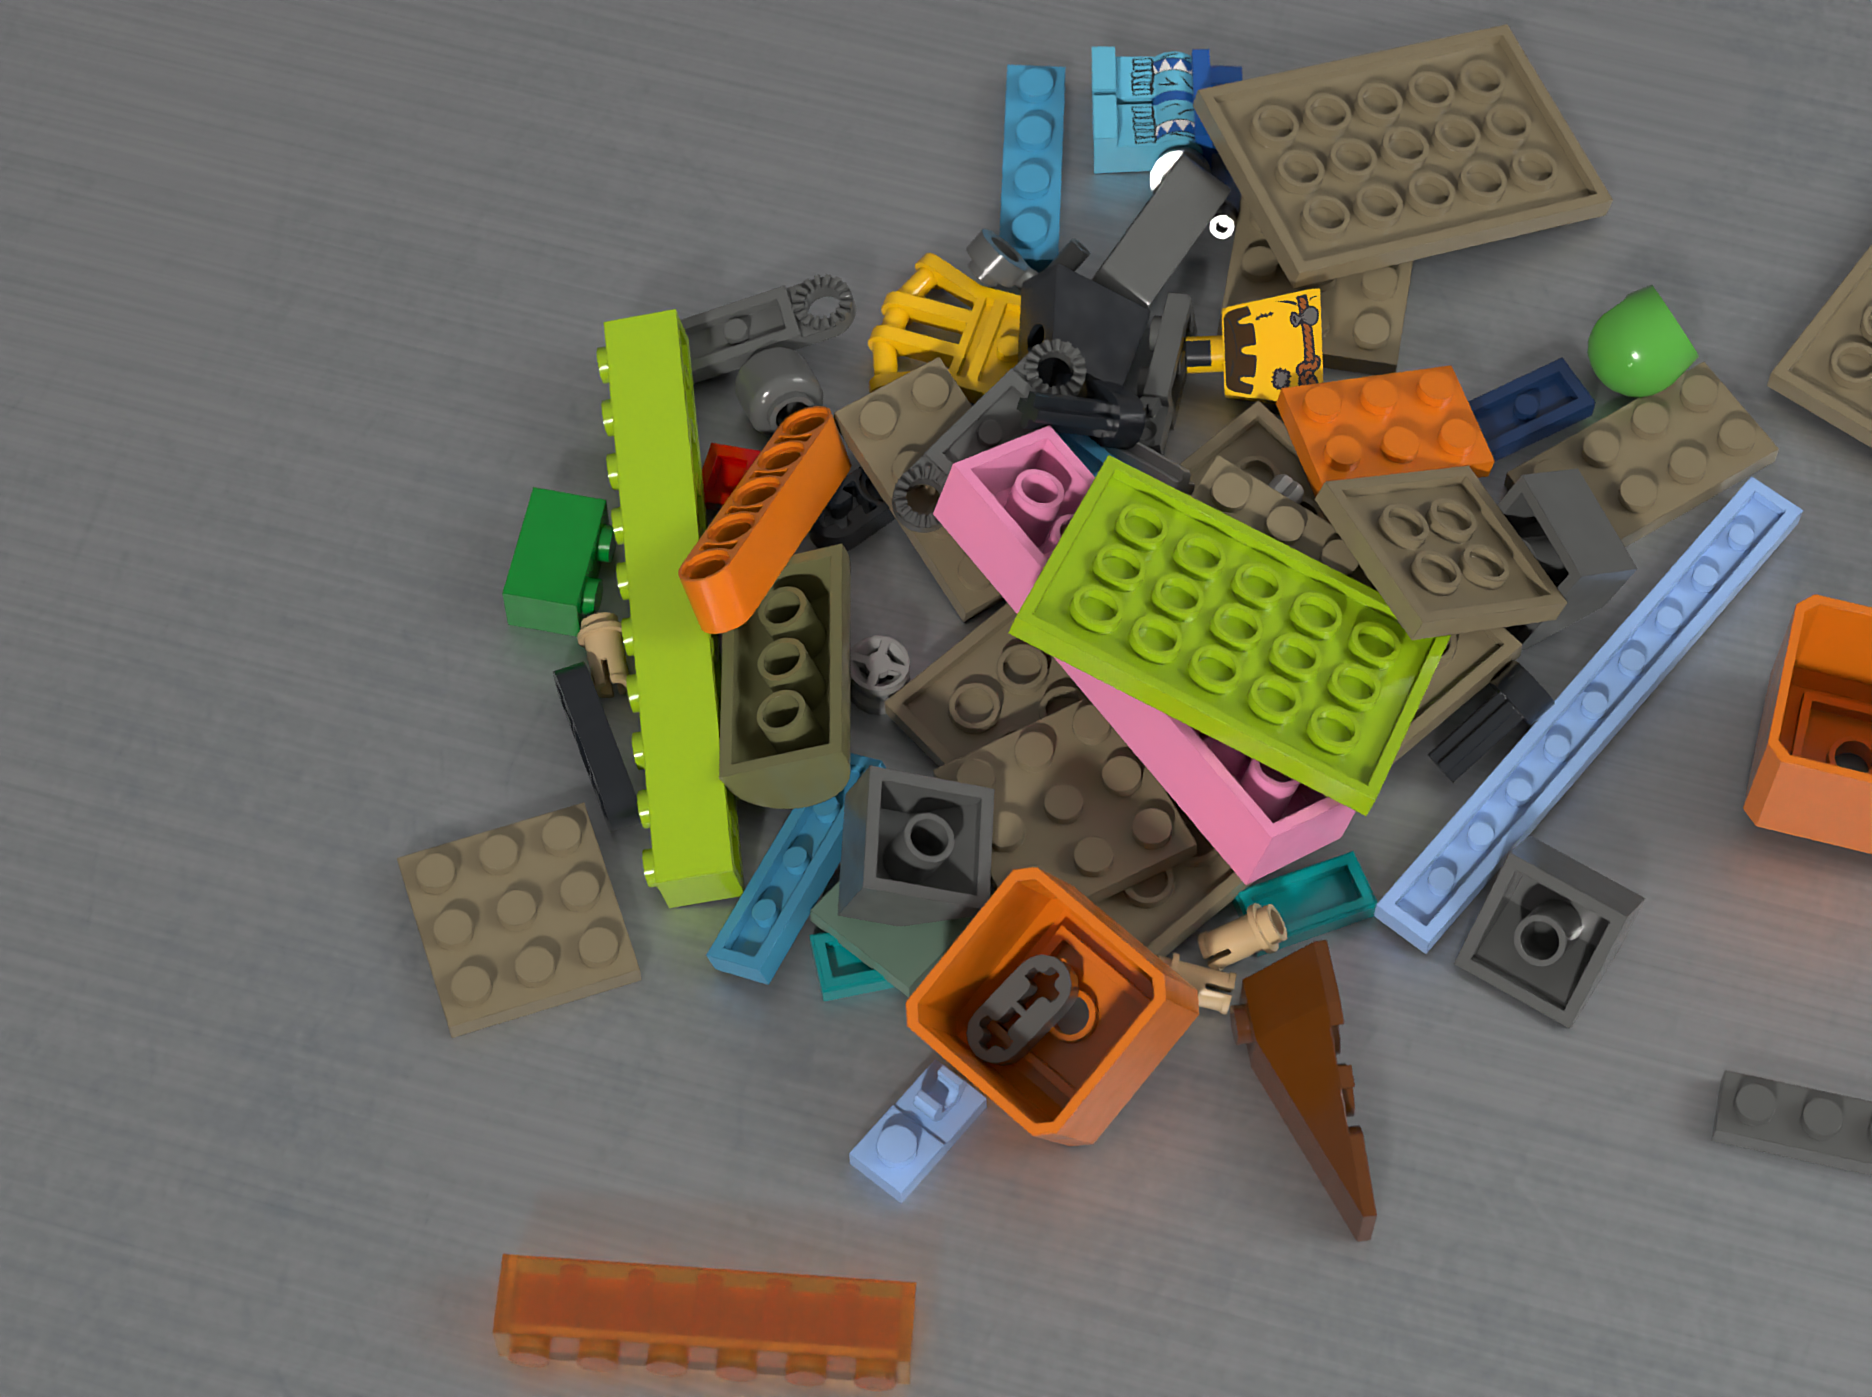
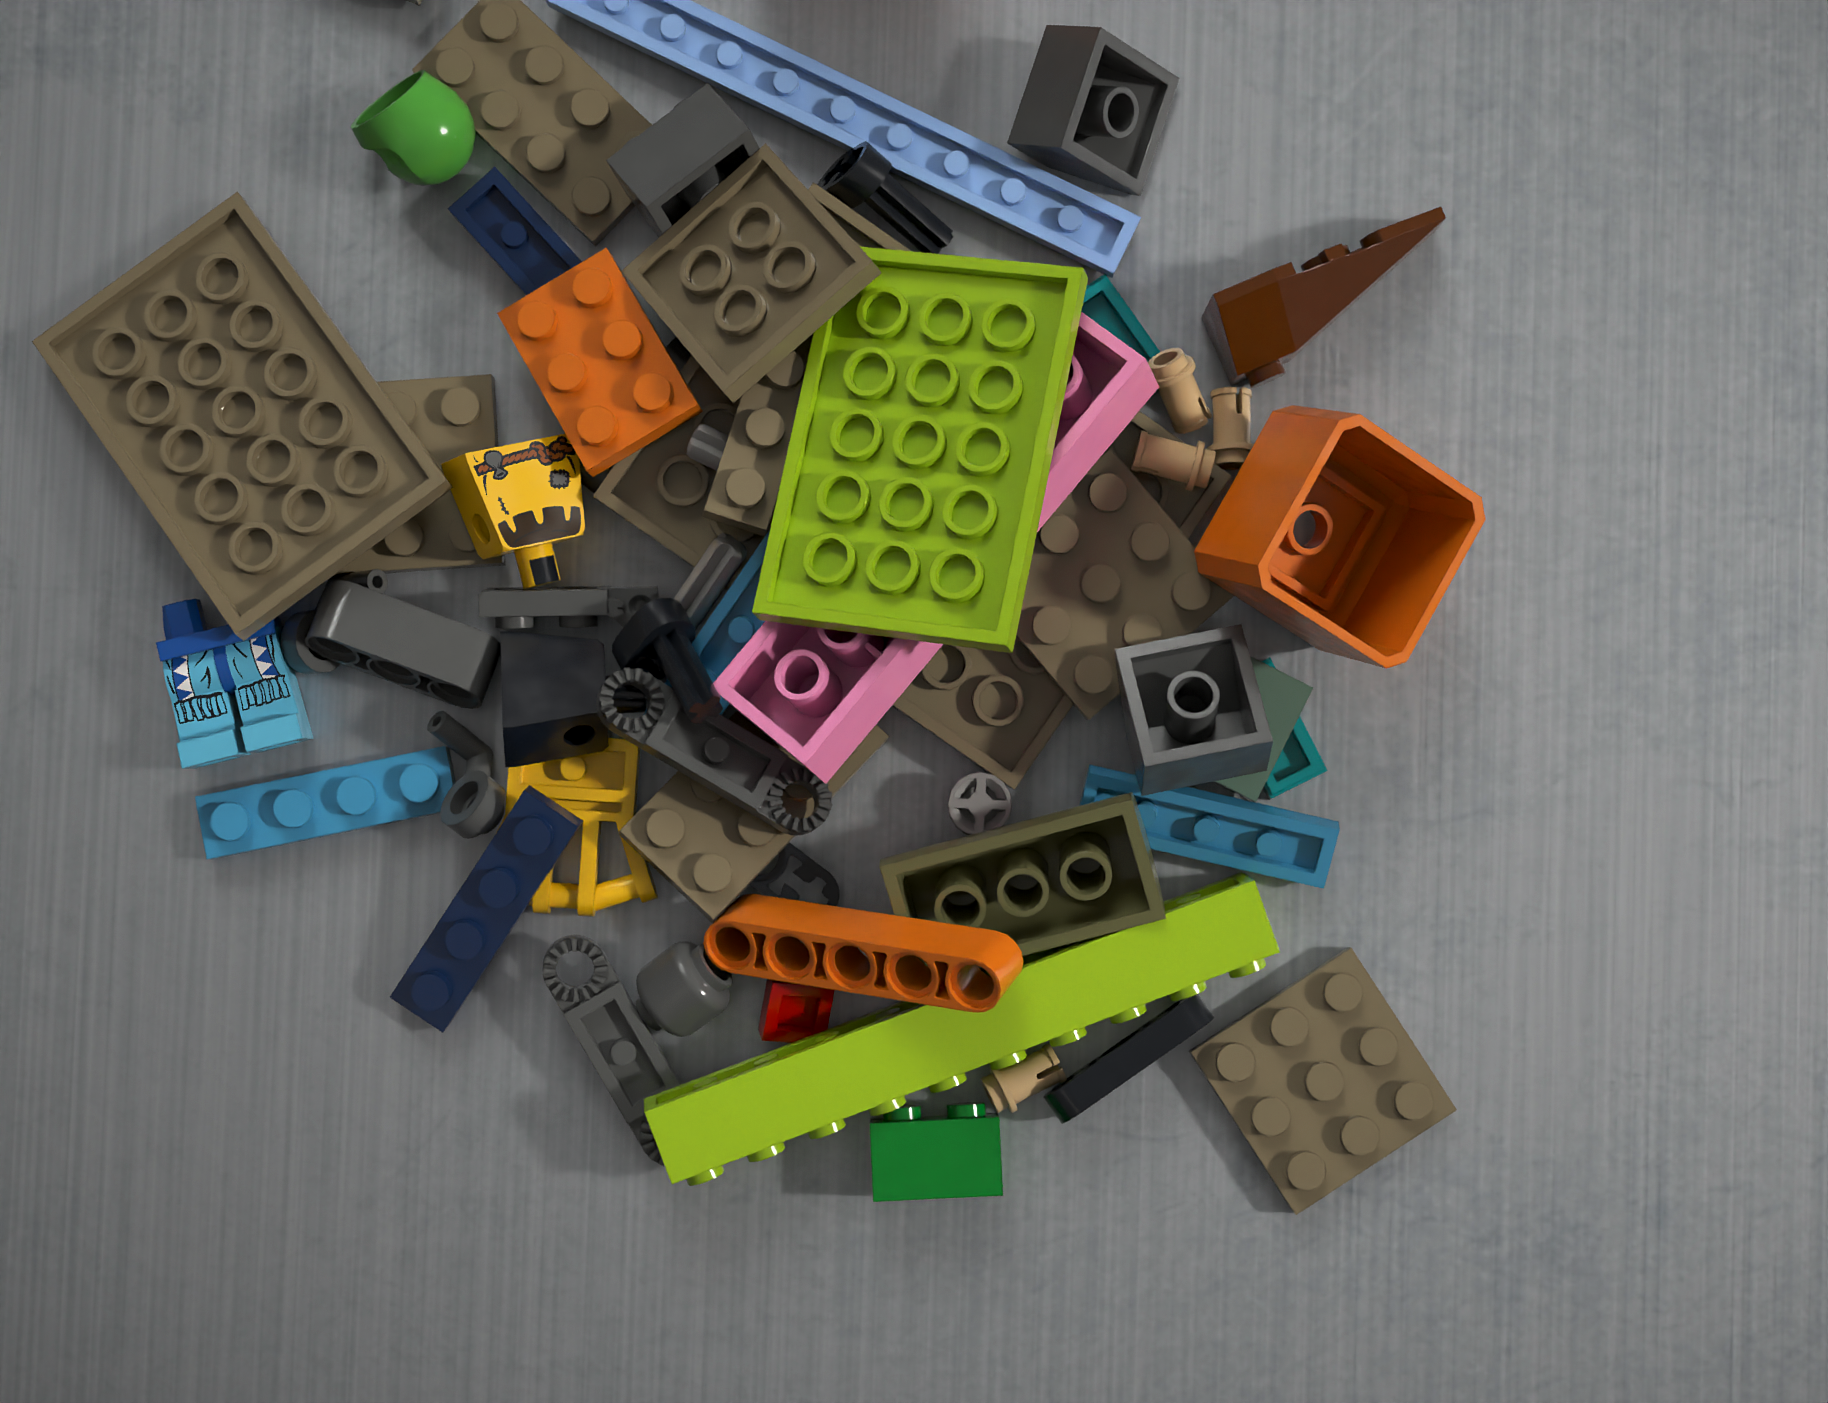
camera: 105 degrees left, 25 degrees up
clear orange brick [492,1254,917,1391] -> none
light blue plate [849,1059,987,1204] -> none
dark grey beam [966,954,1079,1066] -> none
none -> dark blue plate [390,785,583,1033]
none -> tan pin [1131,430,1216,491]

